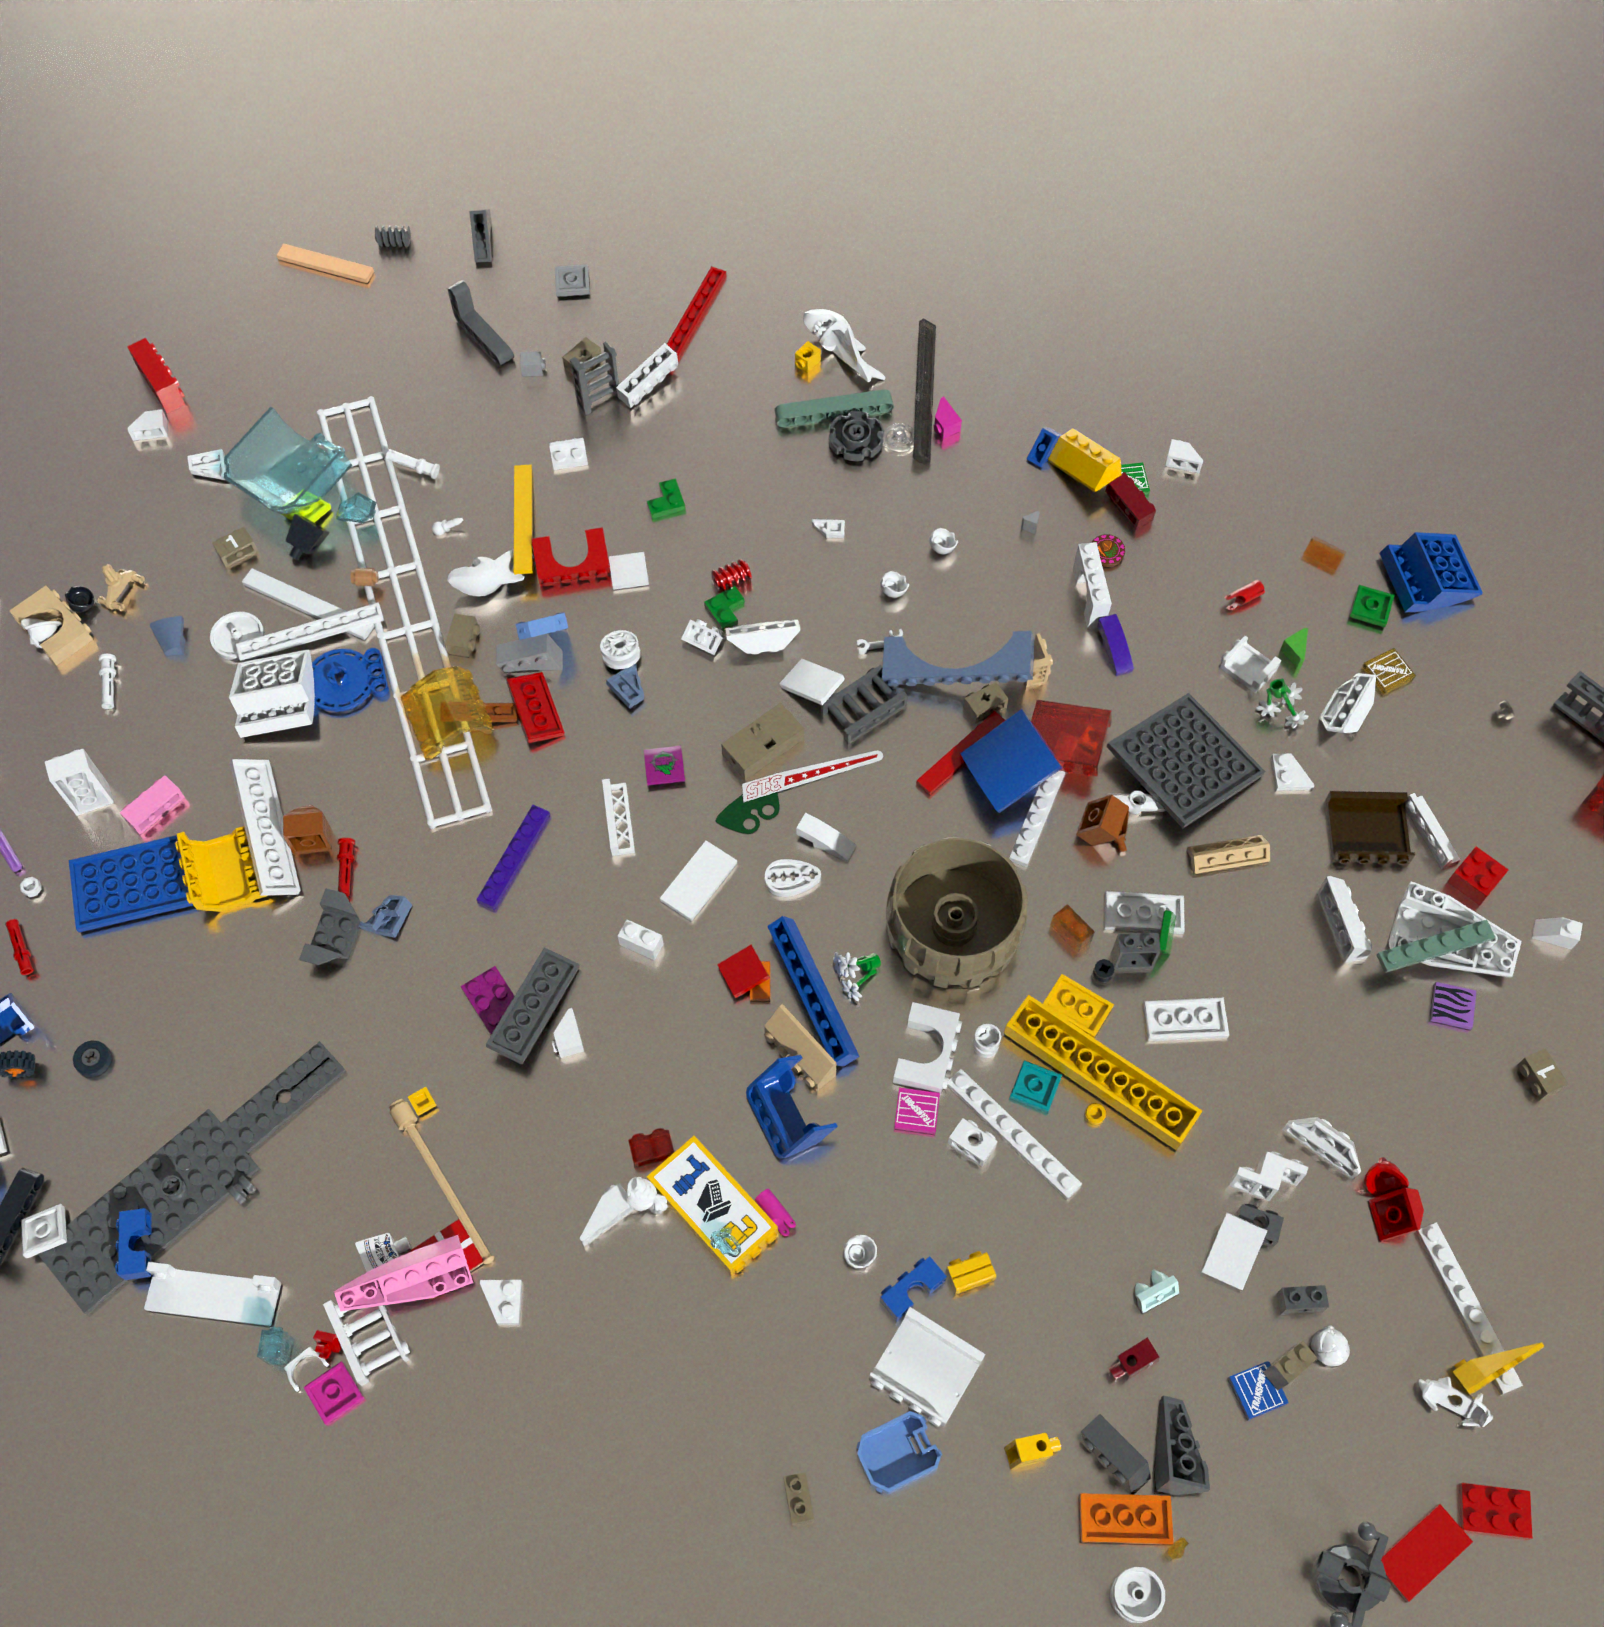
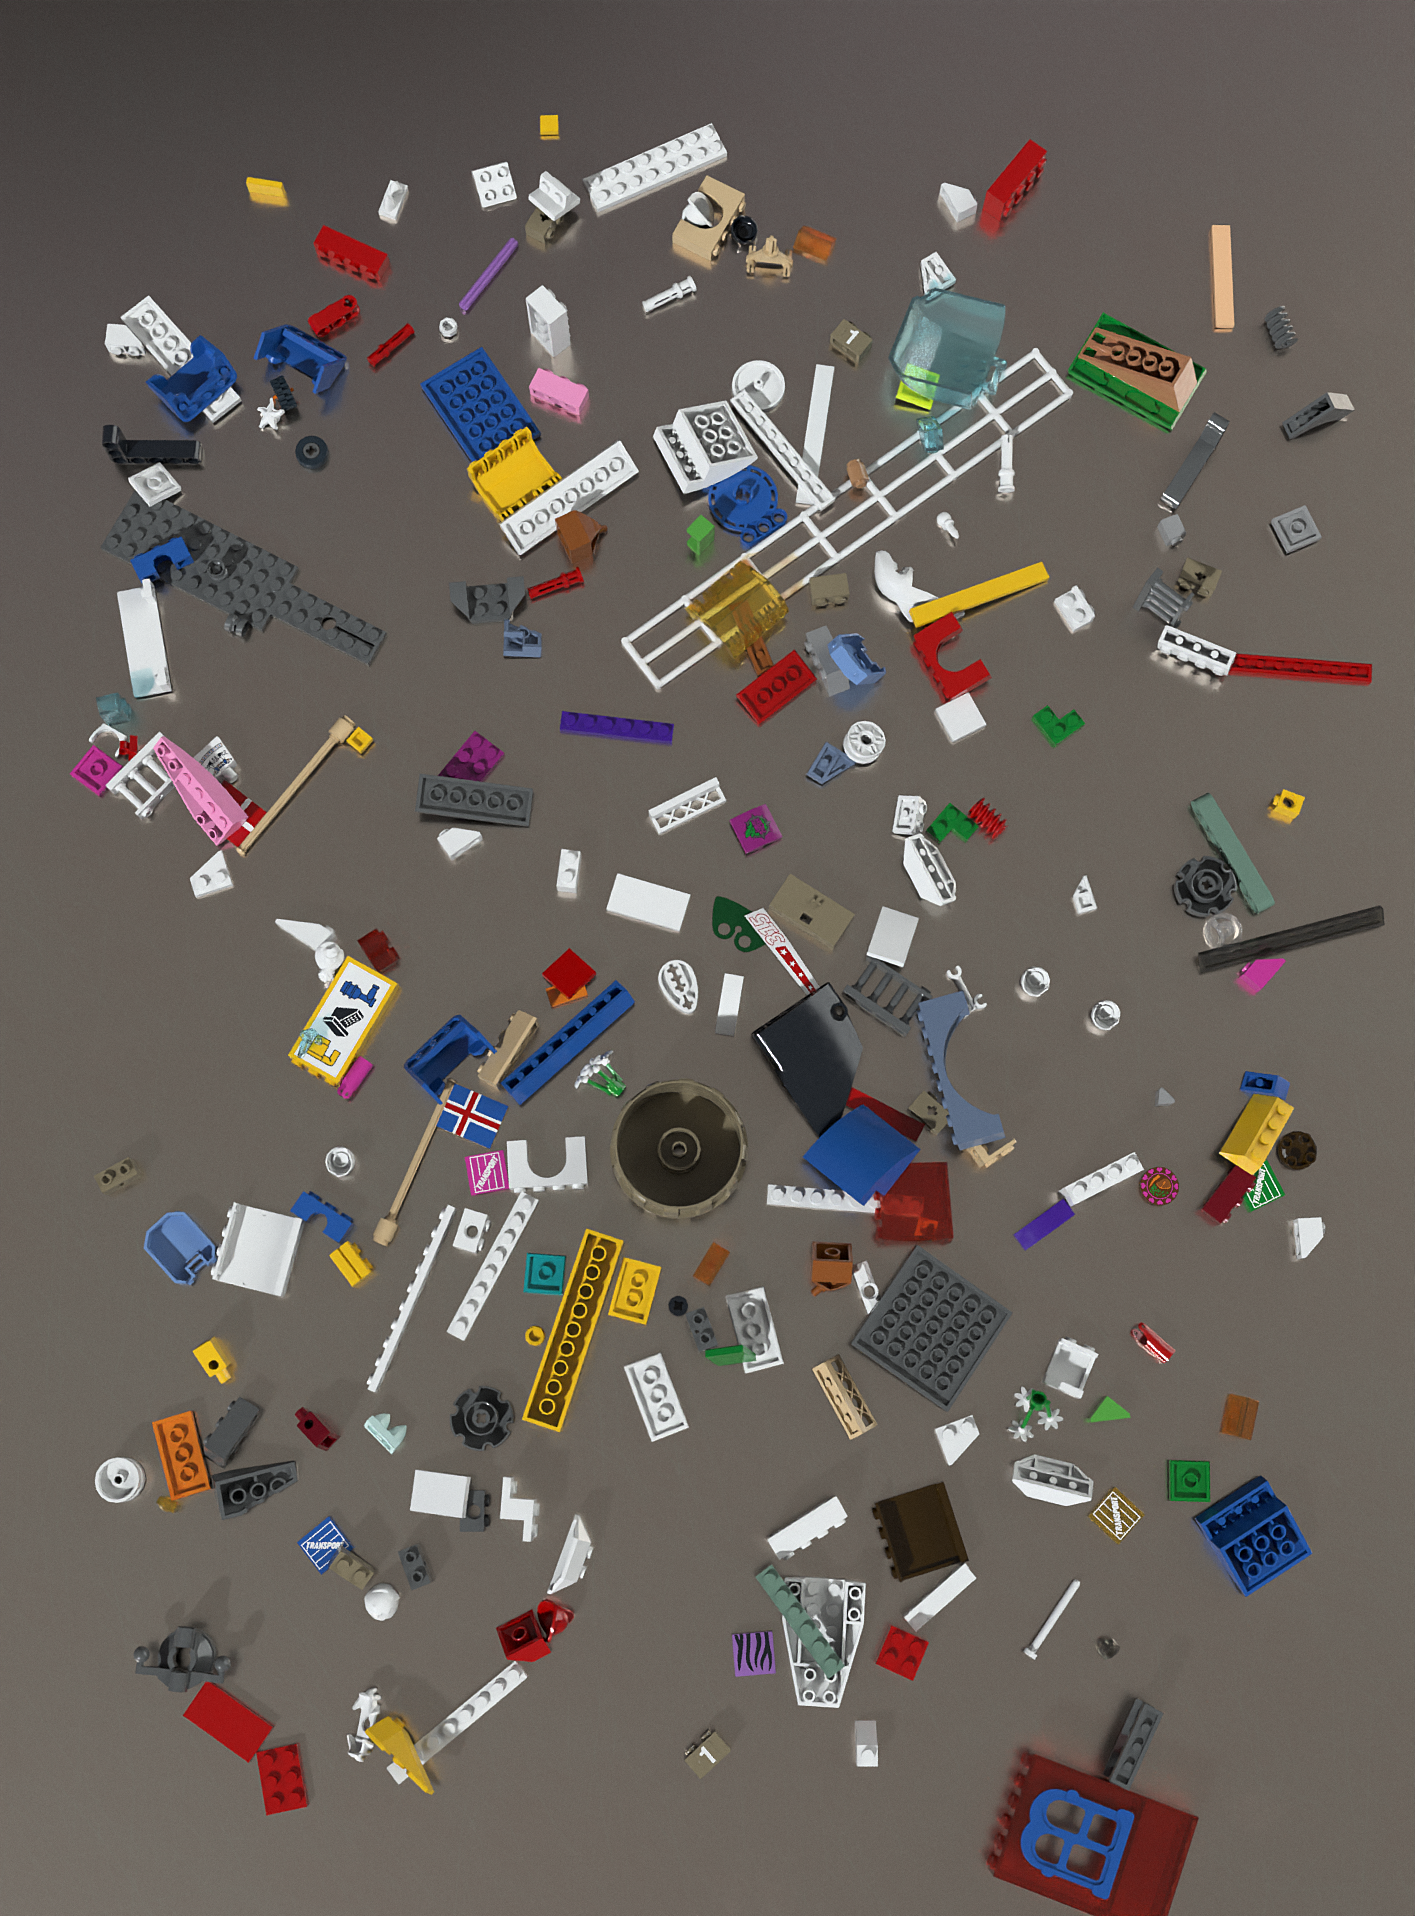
camera: 70 degrees right, 15 degrees up
sand blue slope [150,616,185,656] -> none
black torso [286,514,330,560] -> none
white piece [803,309,885,382] -> none
white wheel [973,1024,1001,1058] -> none
none -> white animal [257,398,285,430]
none -> white plate [367,1205,457,1393]
none -> flag [373,1078,509,1246]
none -> dark grey piece [450,1386,514,1451]
none -> bright green panel [687,515,715,555]
none -> black panel [751,982,863,1138]
none -> clear orange panel [793,225,837,261]
none -> white bar [1023,1579,1080,1660]
none -> piece [1068,312,1207,430]
none -> dark brown dish [1278,1131,1317,1170]

